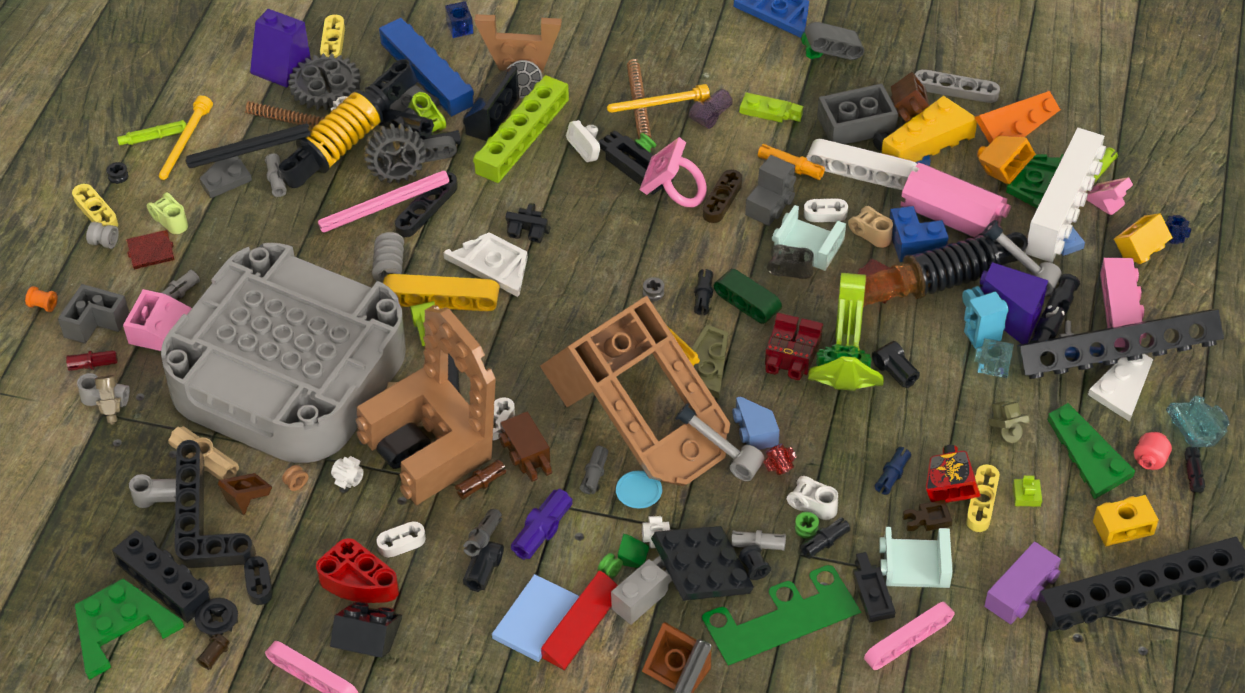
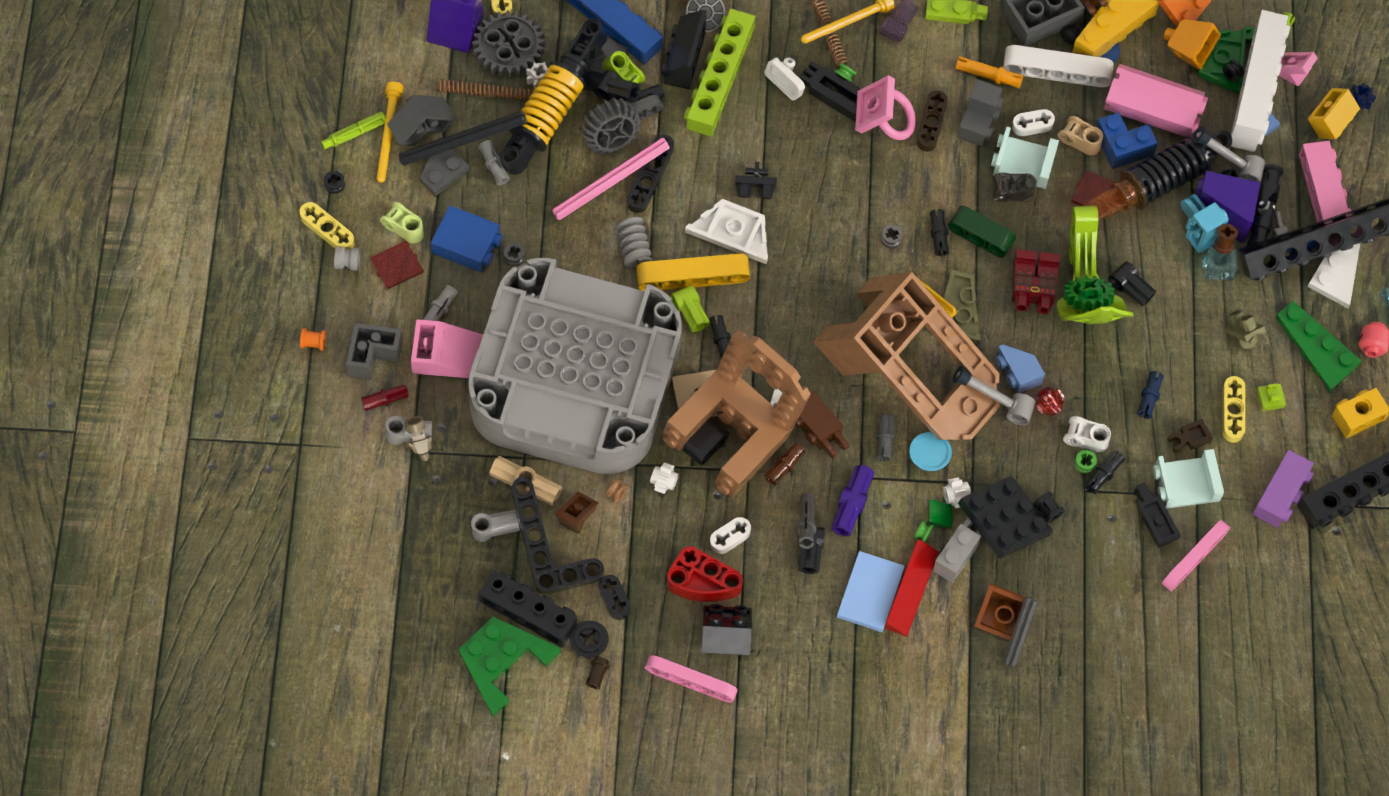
camera: 15 degrees left, 15 degrees up
green piece [702,565,862,666] -> none
light grey pin [732,530,786,551] -> none
torso [926,445,981,503] -> none
none -> dark grey brick [387,95,456,146]
none -> blue brick [431,206,503,273]
none -> reddish brown bush [1213,224,1238,254]
none -> black bush [1222,60,1245,83]

